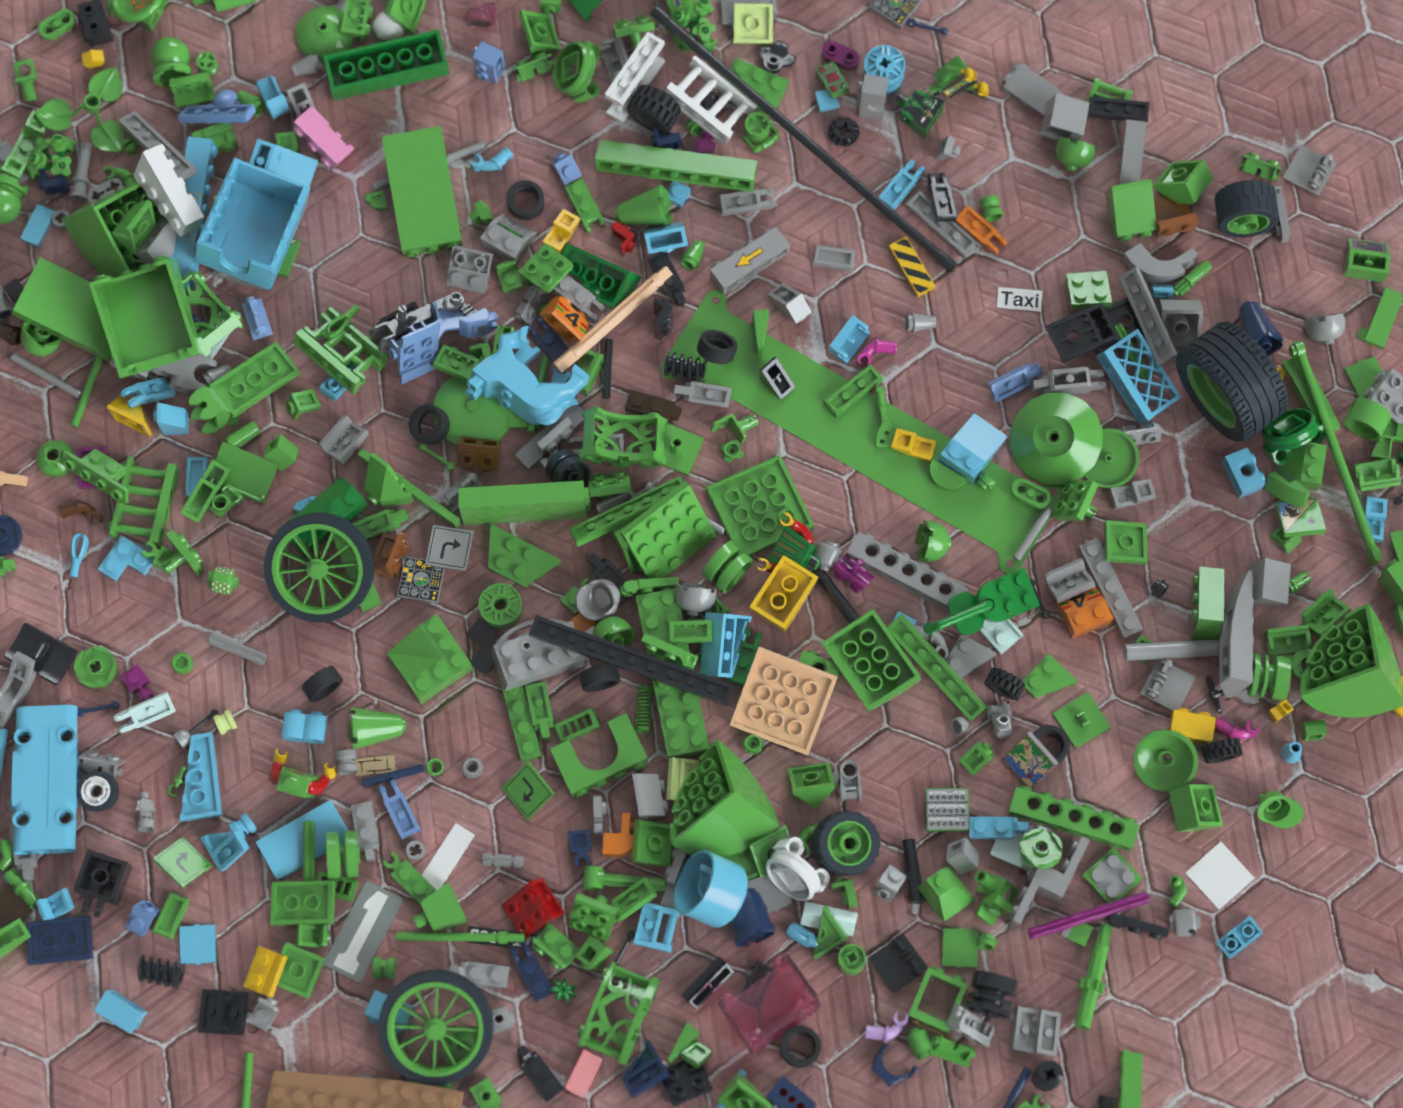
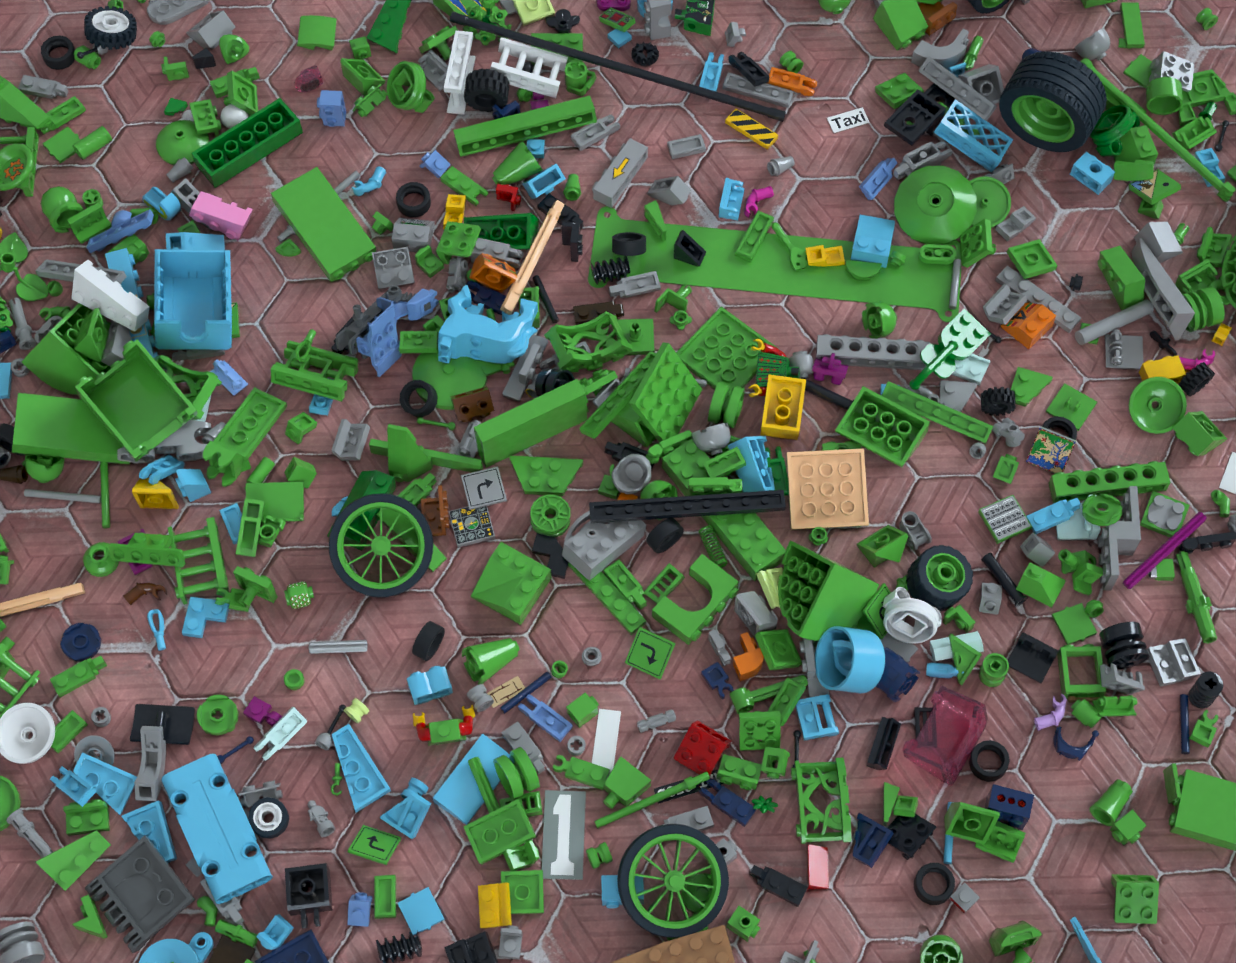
camera: 25 degrees left, 10 degrees down
none -> bright green brick [566,692,599,728]

